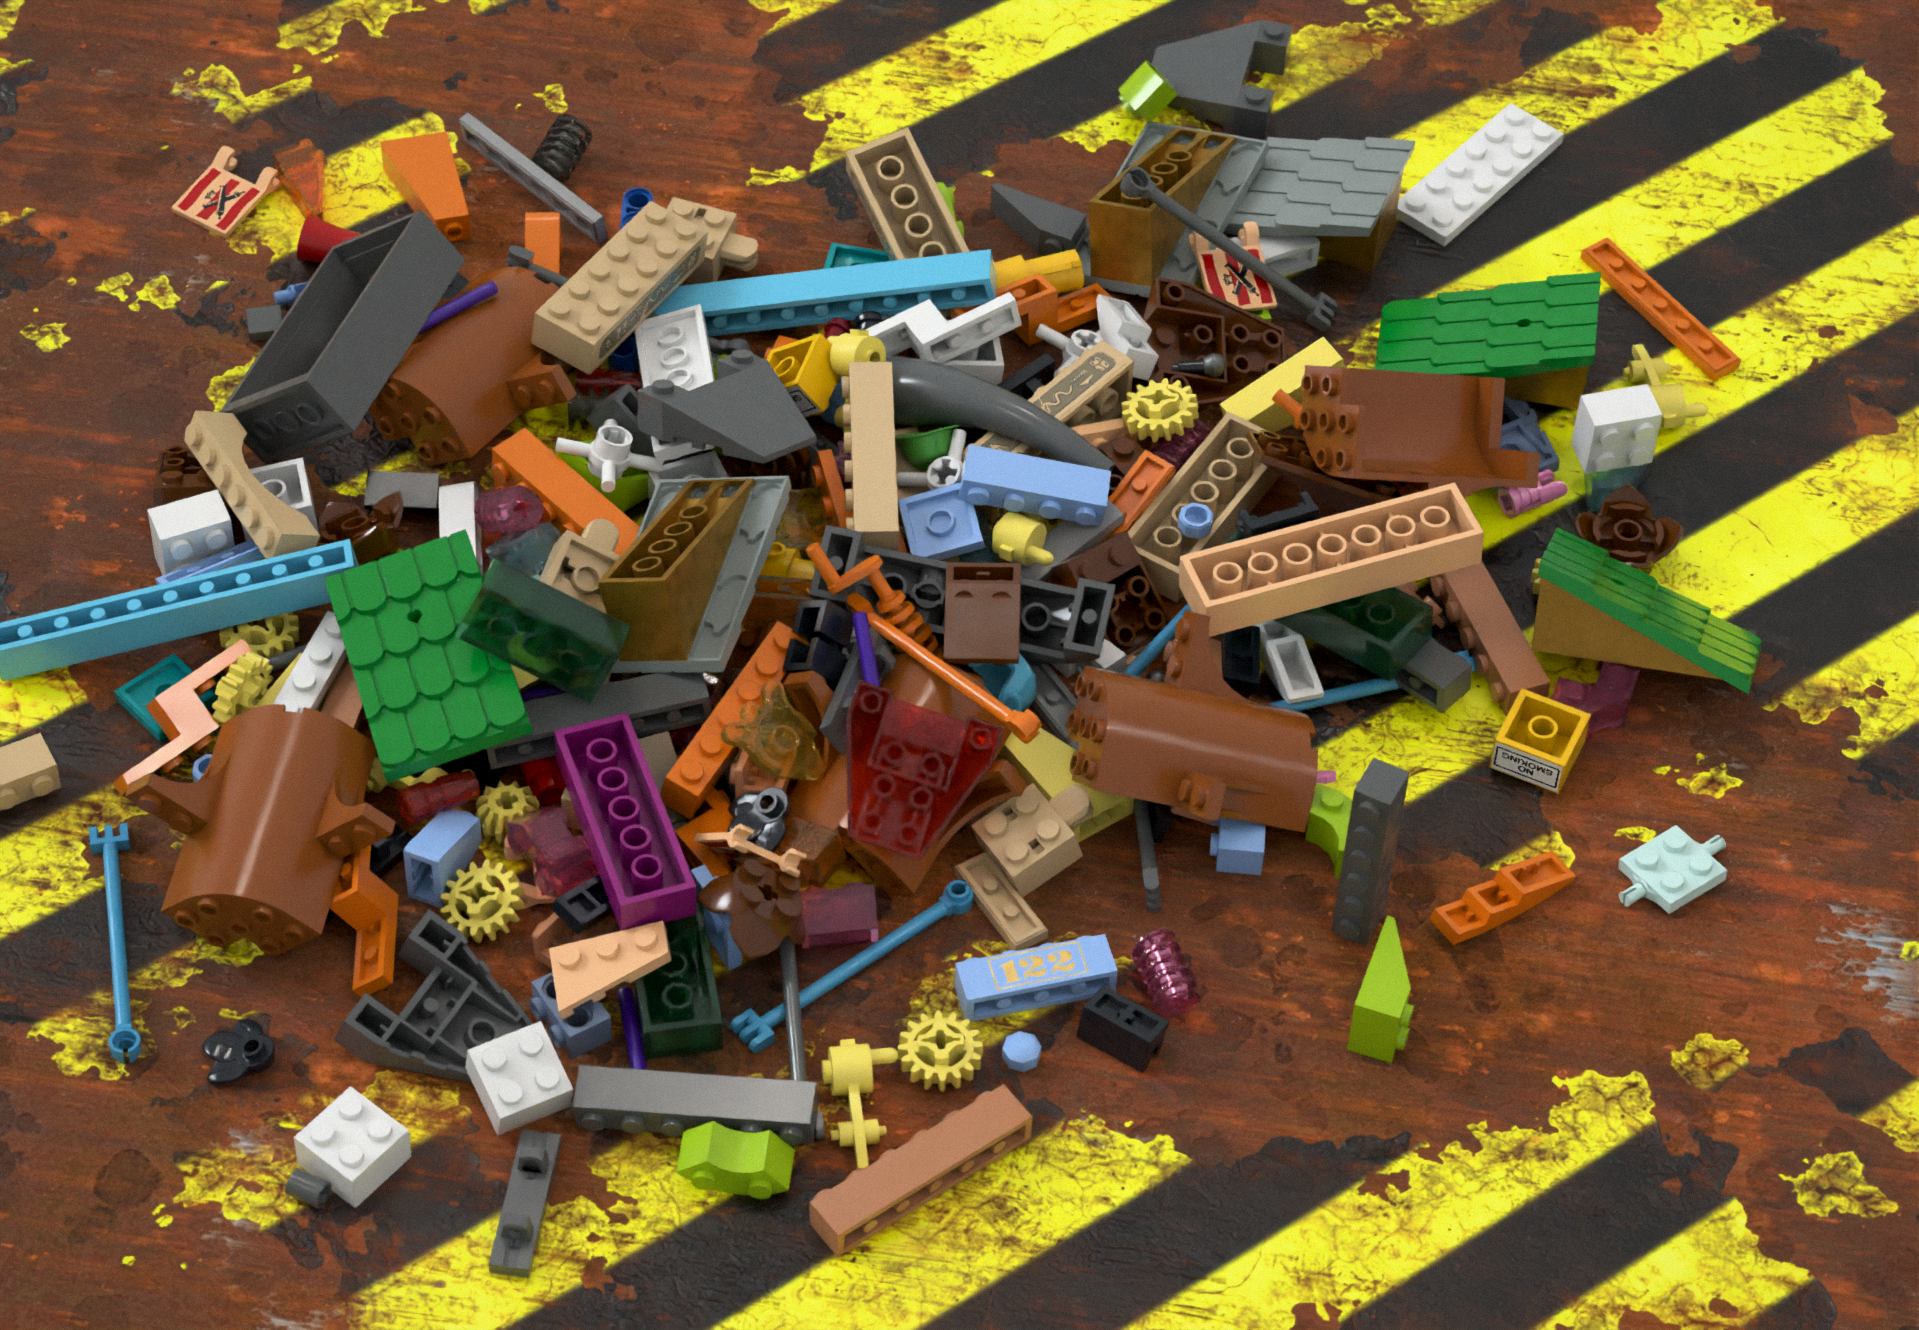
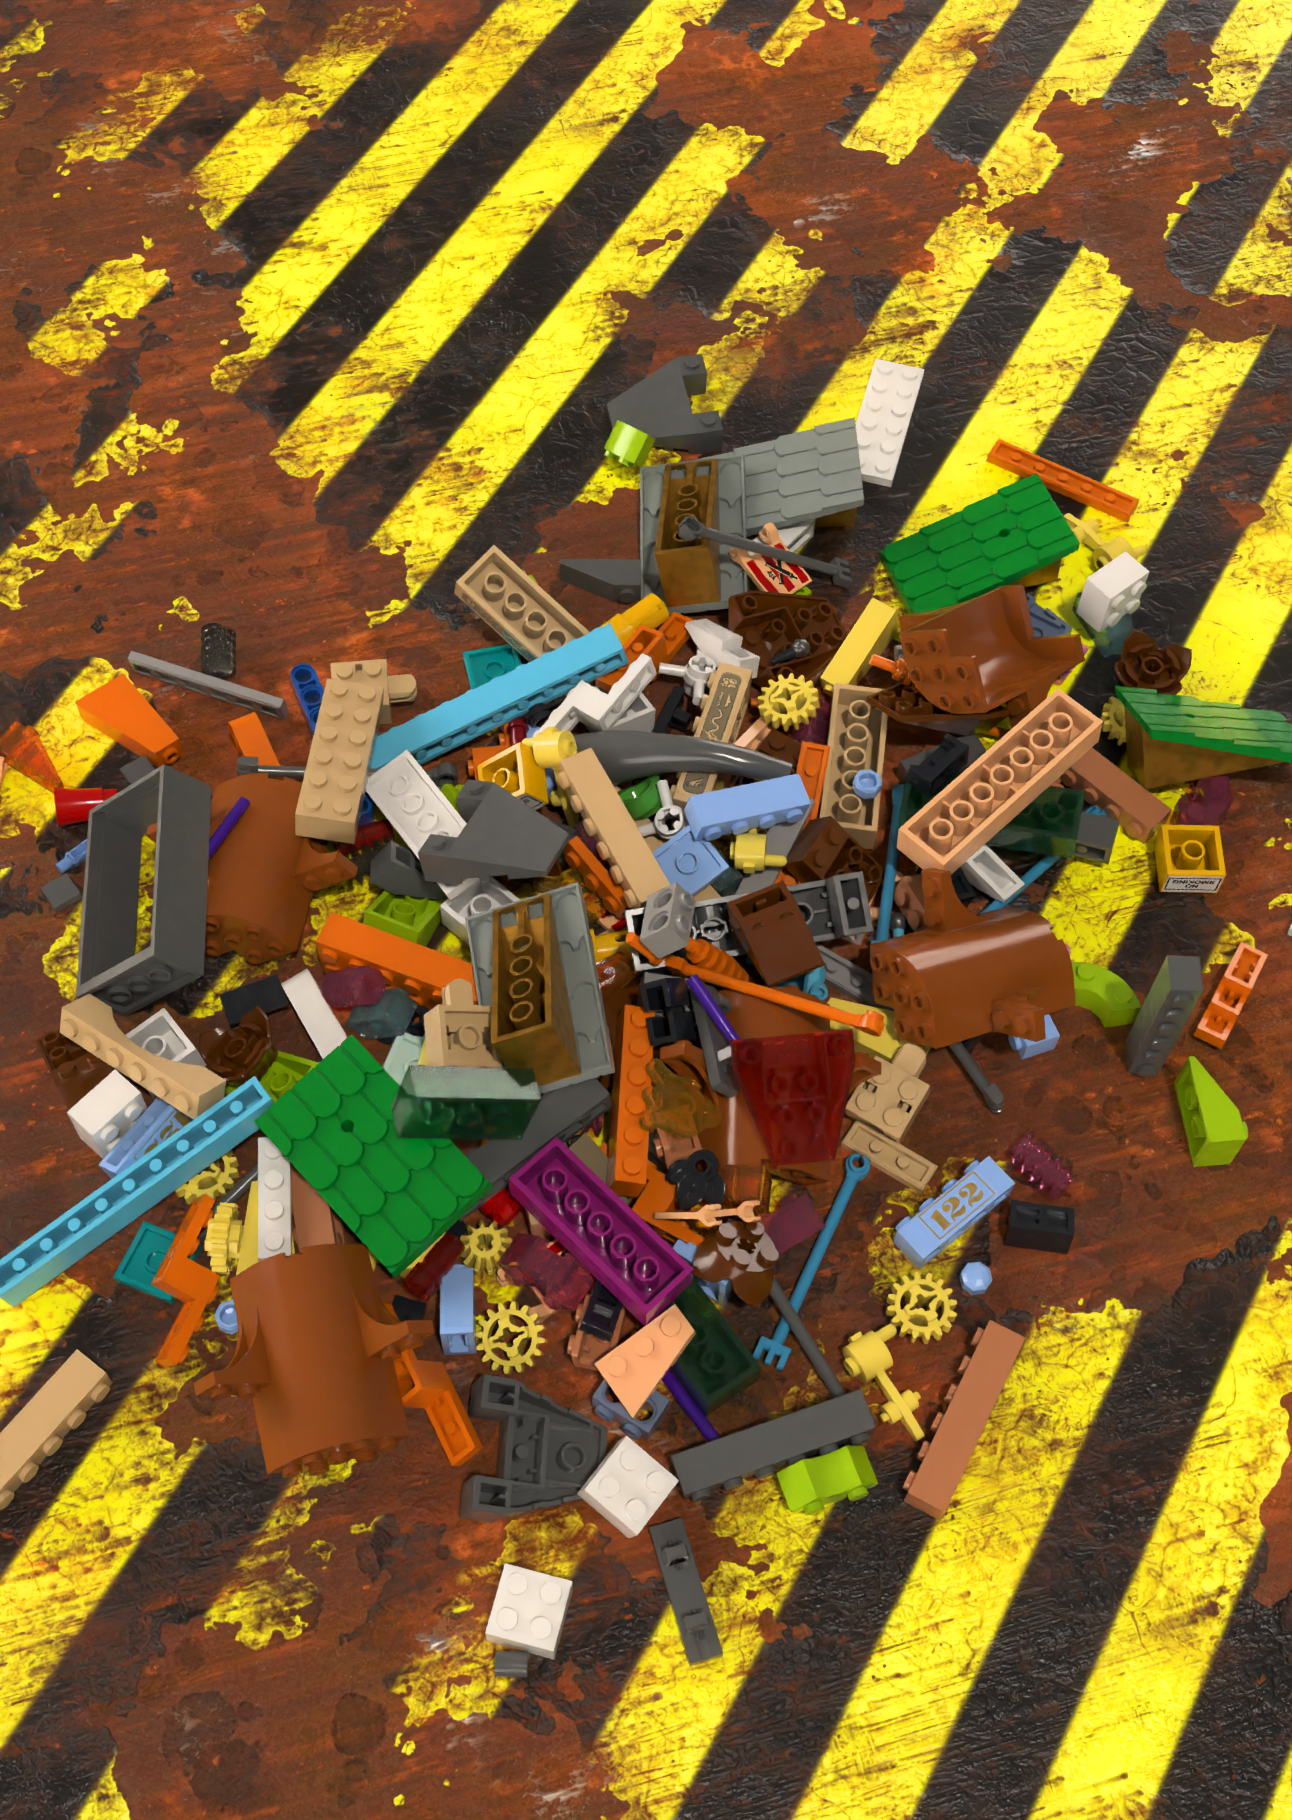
camera: 25 degrees left, 10 degrees up
dark azure hinge [89,823,142,1064] -> none
black plate [202,1019,275,1084] -> none
white bar [555,419,664,492] -> none
none -> light grey brick [639,882,696,959]

